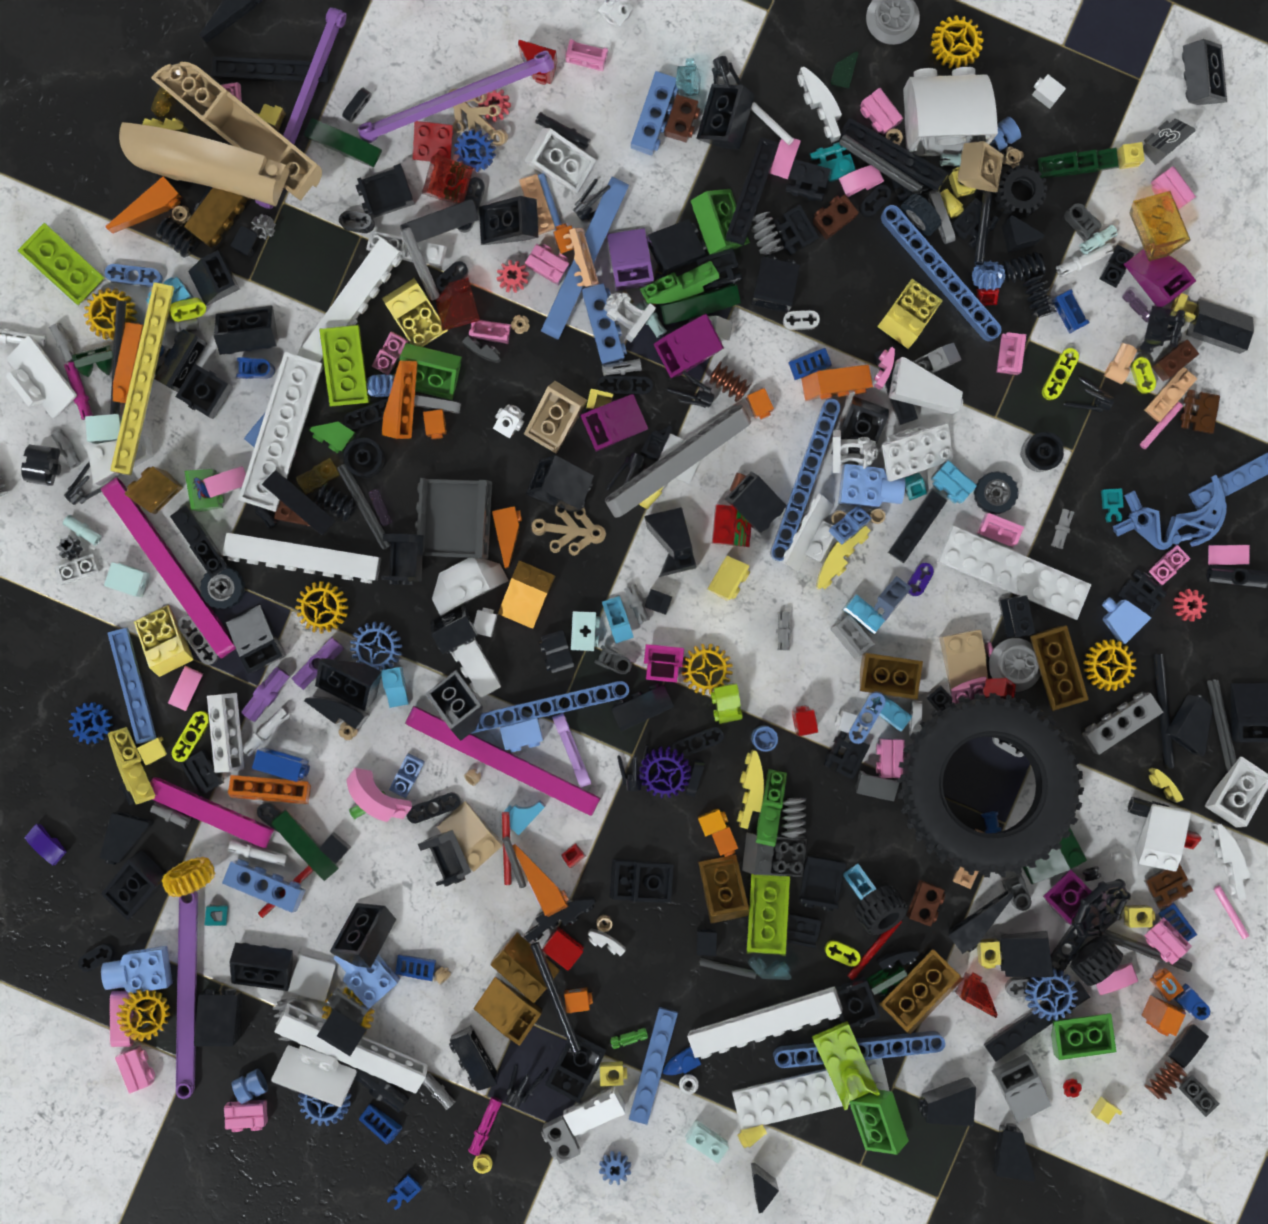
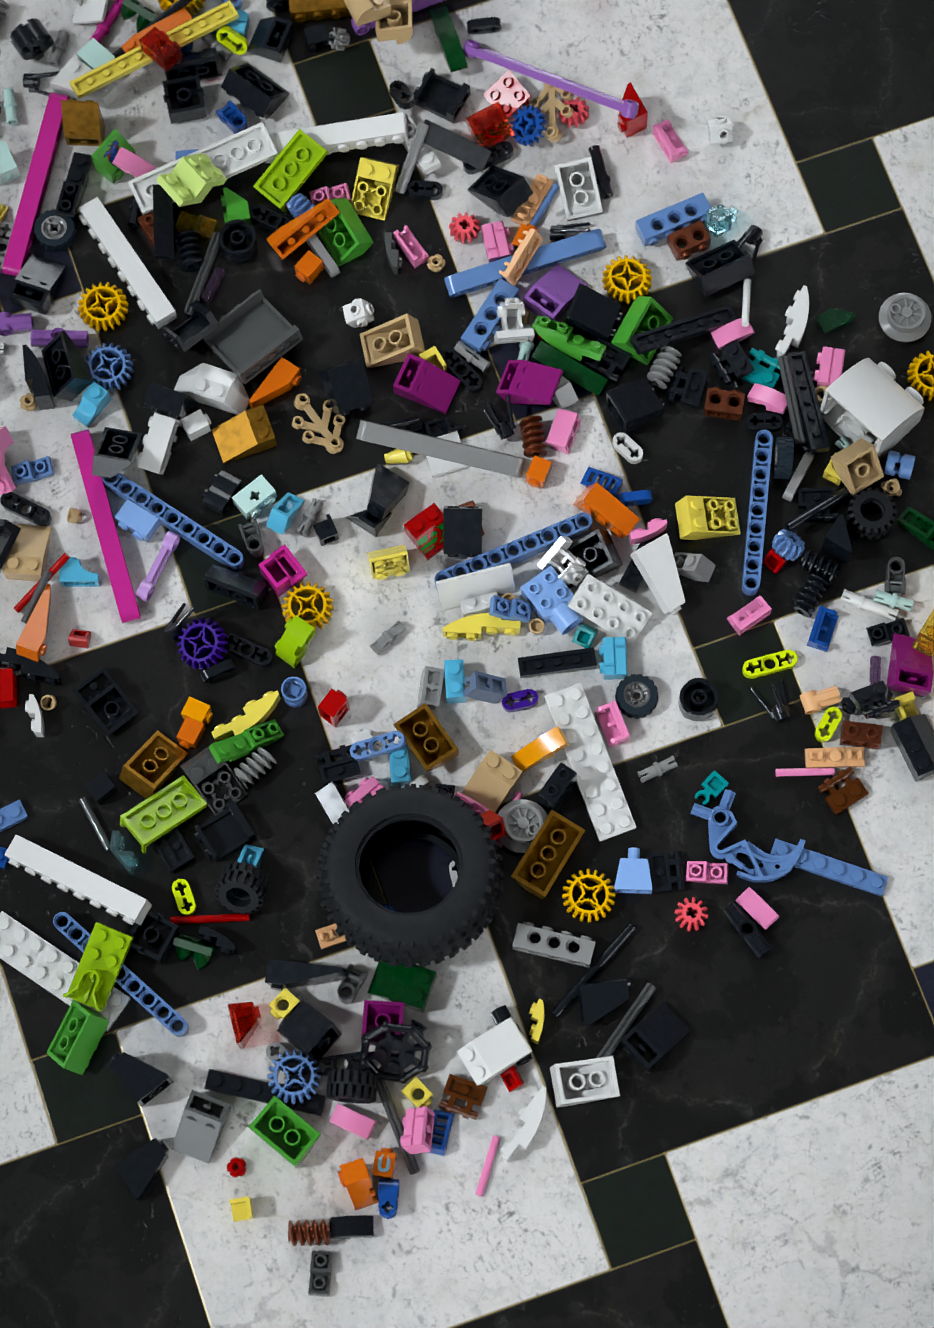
camera: 50 degrees right, 15 degrees down
clear red slope [436,278,480,331] -> none
pearl gold slope [880,949,963,1034] -> none
copper brick [906,880,945,926] -> none
light yellow cone [940,189,964,219] -> none
none -> clear red brick [139,27,182,72]
none -> yellowish green bracket [156,153,227,207]
none -> light orange slope [511,726,569,773]
none -> bright pink hinge [546,408,581,454]
none -> yellow gear [602,255,652,304]
none -> blue beam [616,490,653,507]

